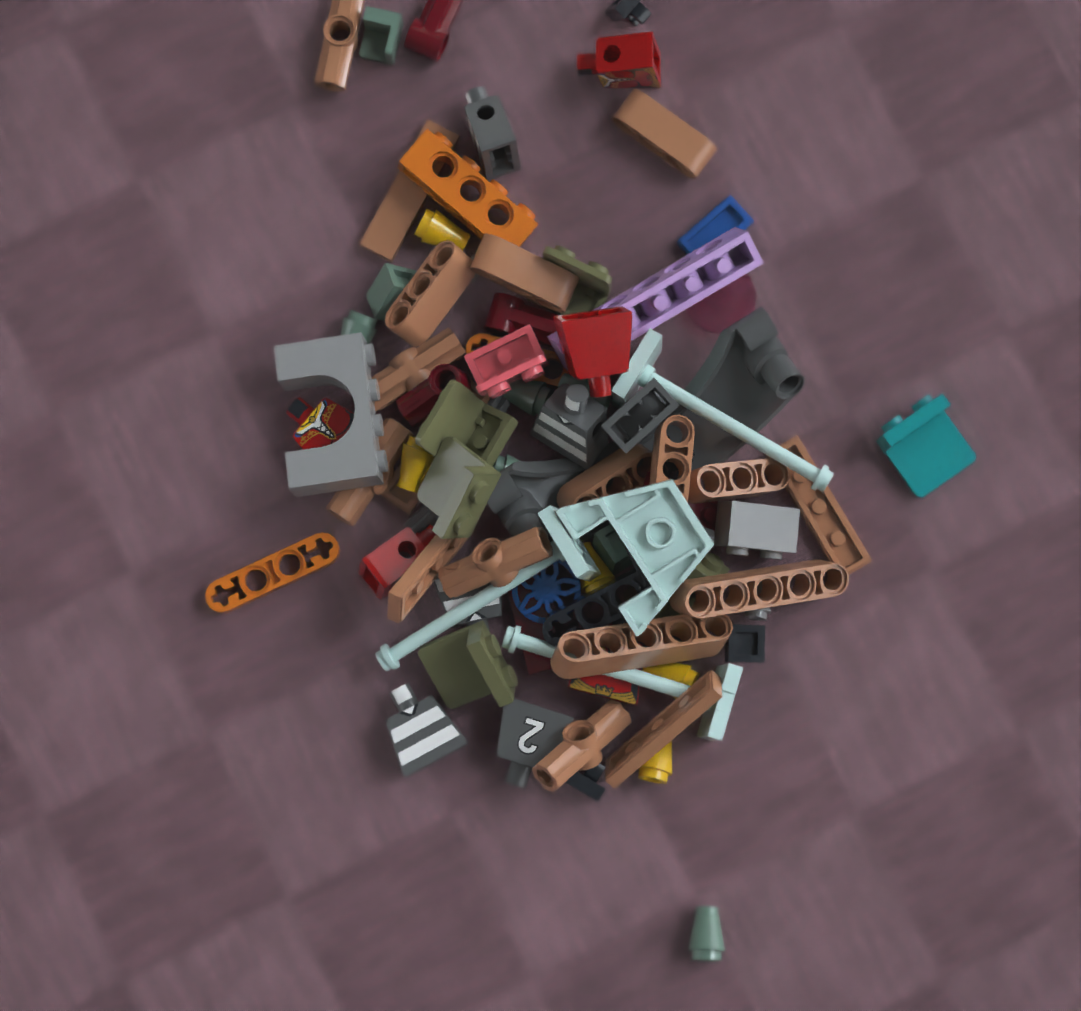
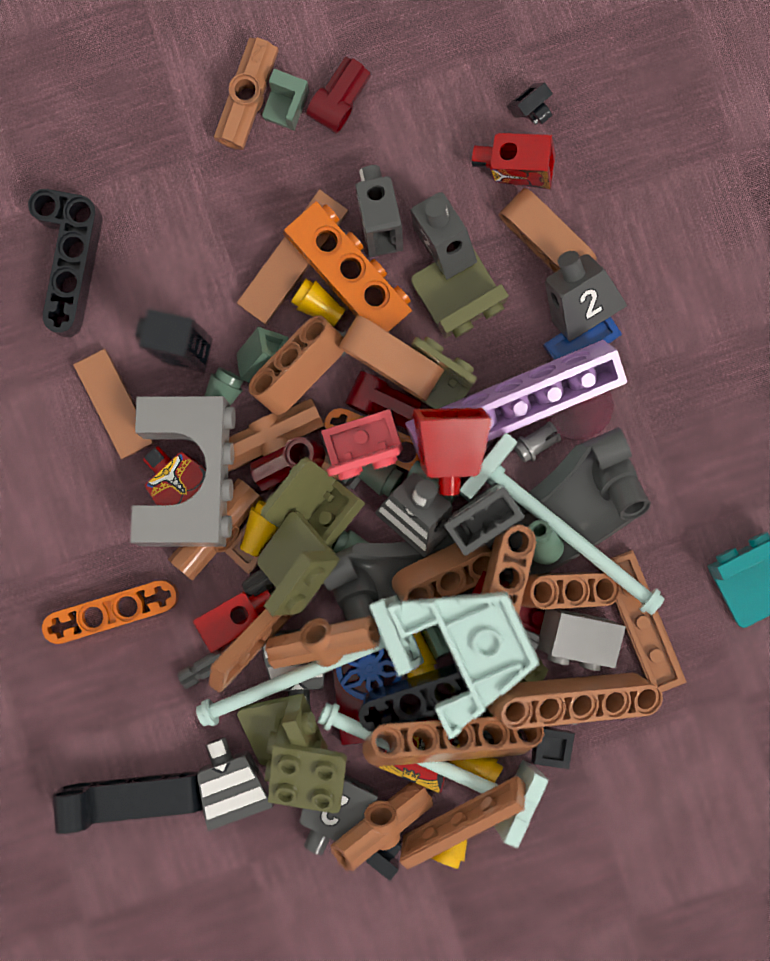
camera: 10 degrees right, 5 degrees up
none -> black beam [28,189,103,337]
none -> black beam [52,772,203,834]
none -> nougat tile [73,349,155,460]
none -> black brick [136,308,213,373]
none -> dark grey axle [177,639,236,689]
none -> olive bracket [265,718,347,813]
none -> dark grey torso [410,192,477,280]
none -> olive bracket [411,248,509,339]
none -> light grey pin [514,421,561,462]
none -> sand green cone [529,520,564,565]
none -> dark grey torso [545,251,627,342]

